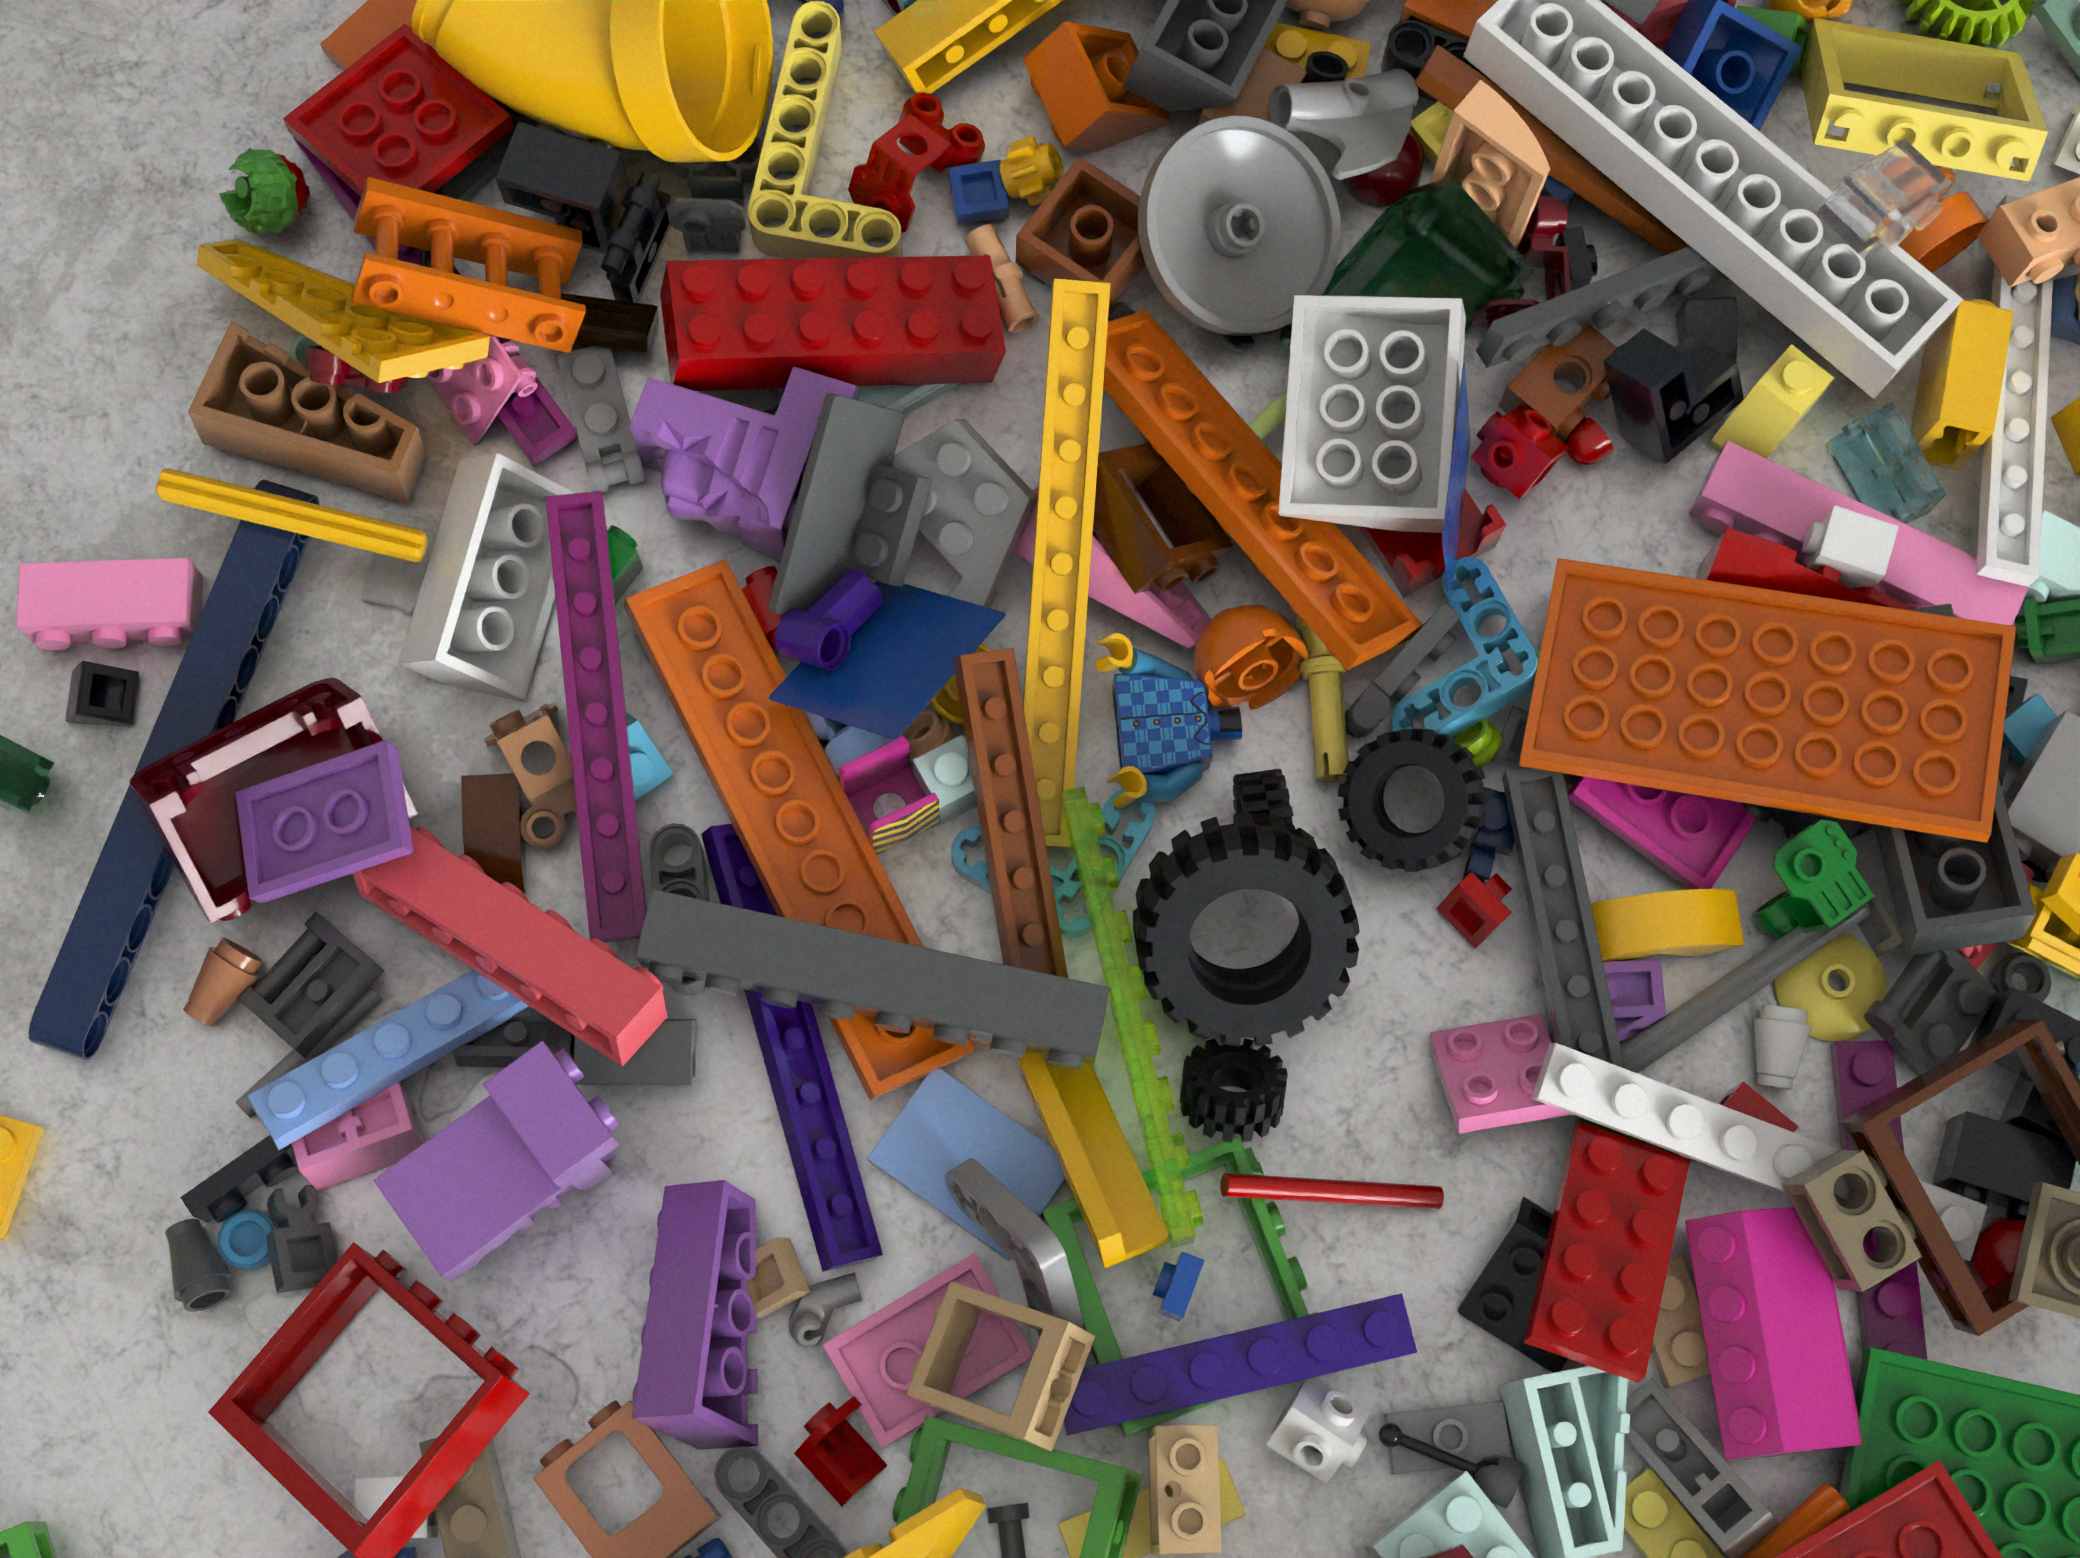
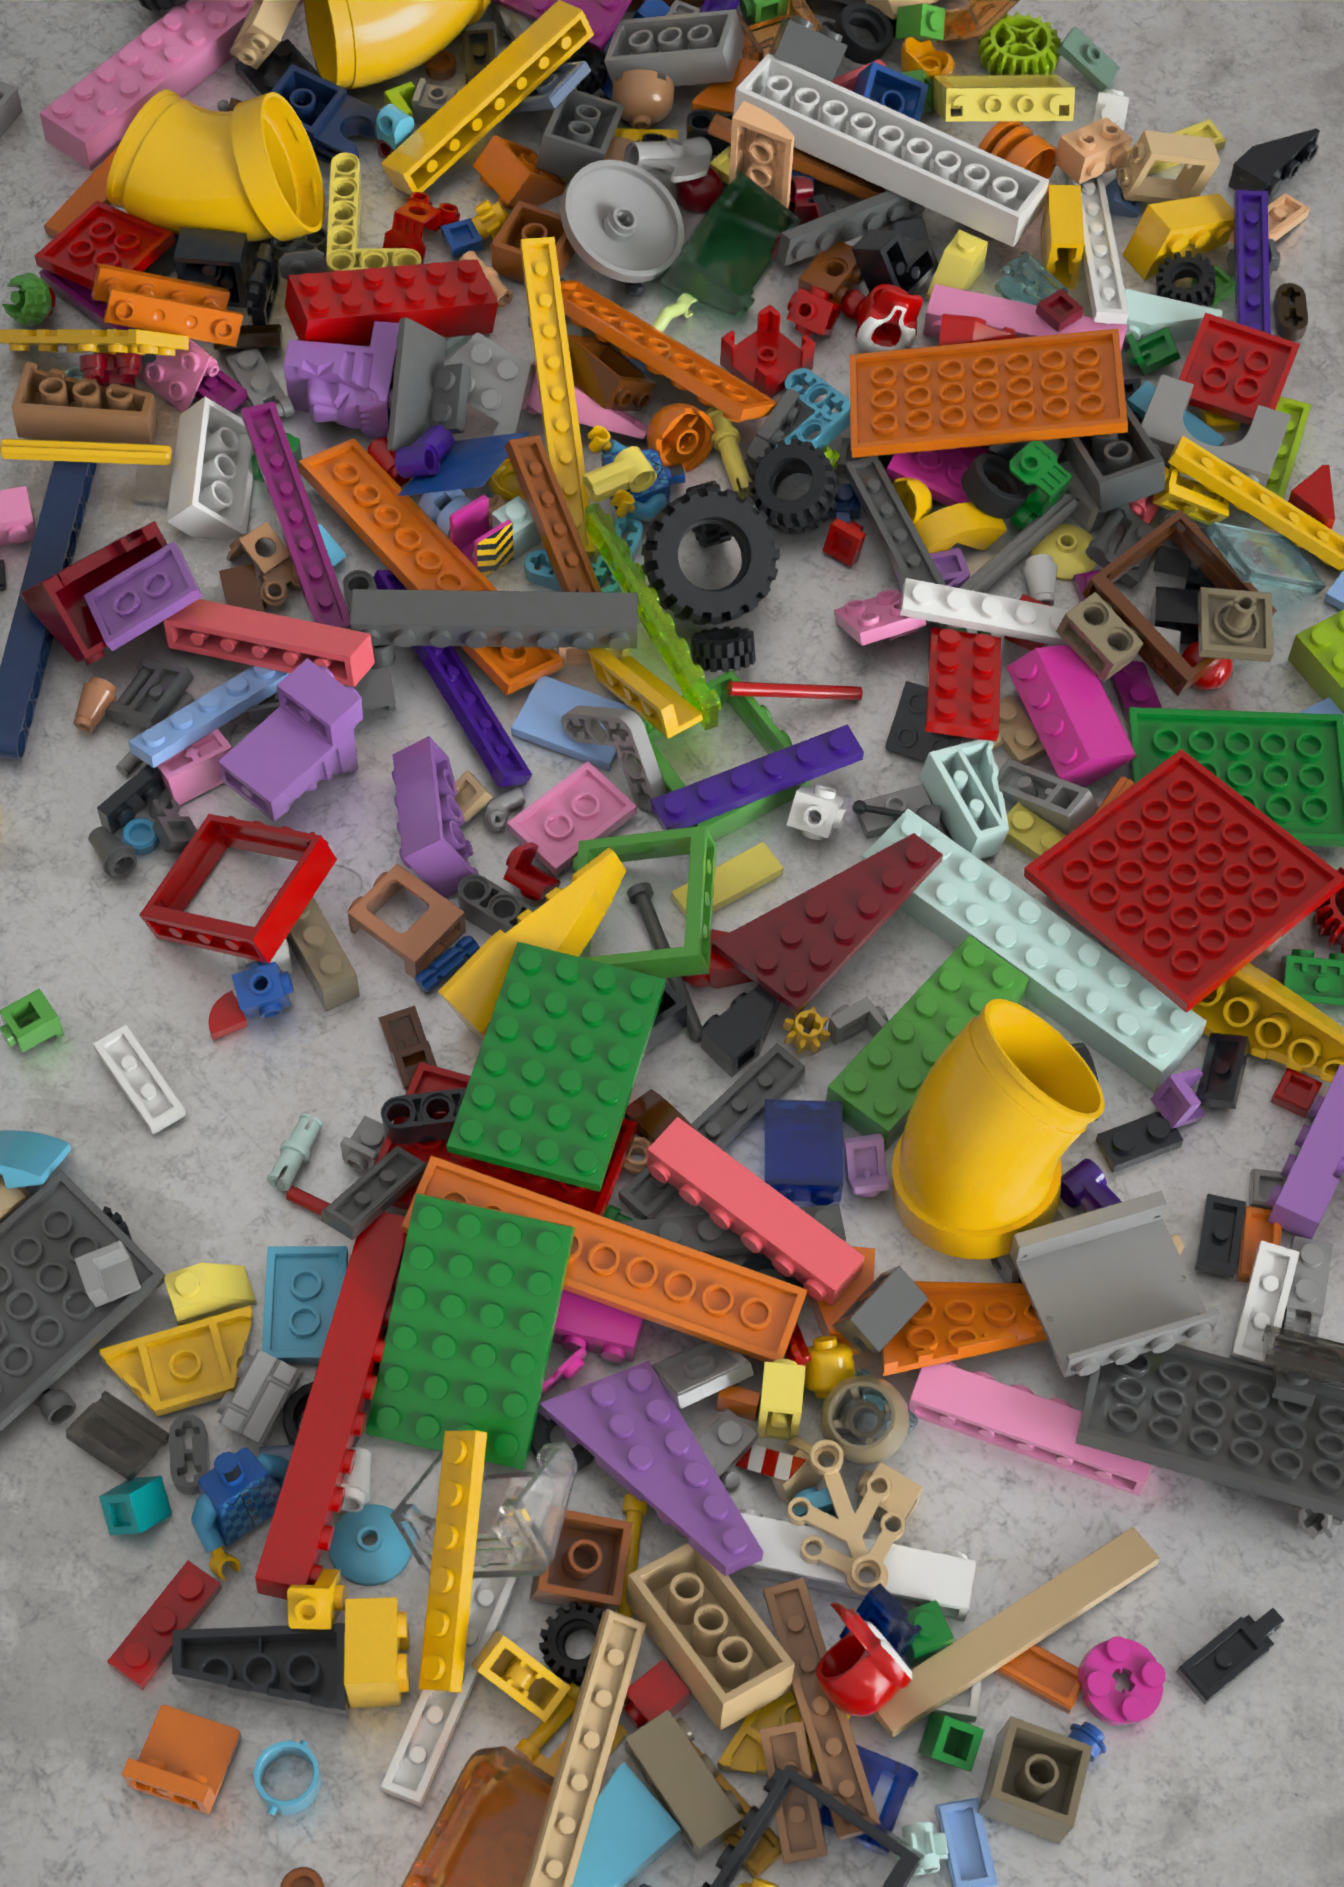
camera: 10 degrees left, 15 degrees down
tan window [906,1281,1095,1452] -> none
tan window [1147,1424,1222,1555] -> none
blue plate [1152,1252,1205,1321] -> none
white slope [1278,295,1466,533] -> none
blue sticker [1442,362,1471,606] -> none
white brick [1802,505,1899,589] -> none
clear brick [1816,139,1952,259] -> none
none -> light yellow piece [583,446,657,503]
none -> red piece [855,284,923,353]
none -> yellow hair [893,477,932,524]
none -> black tyre [961,453,1030,519]
none -> dark red plate [1035,288,1084,332]

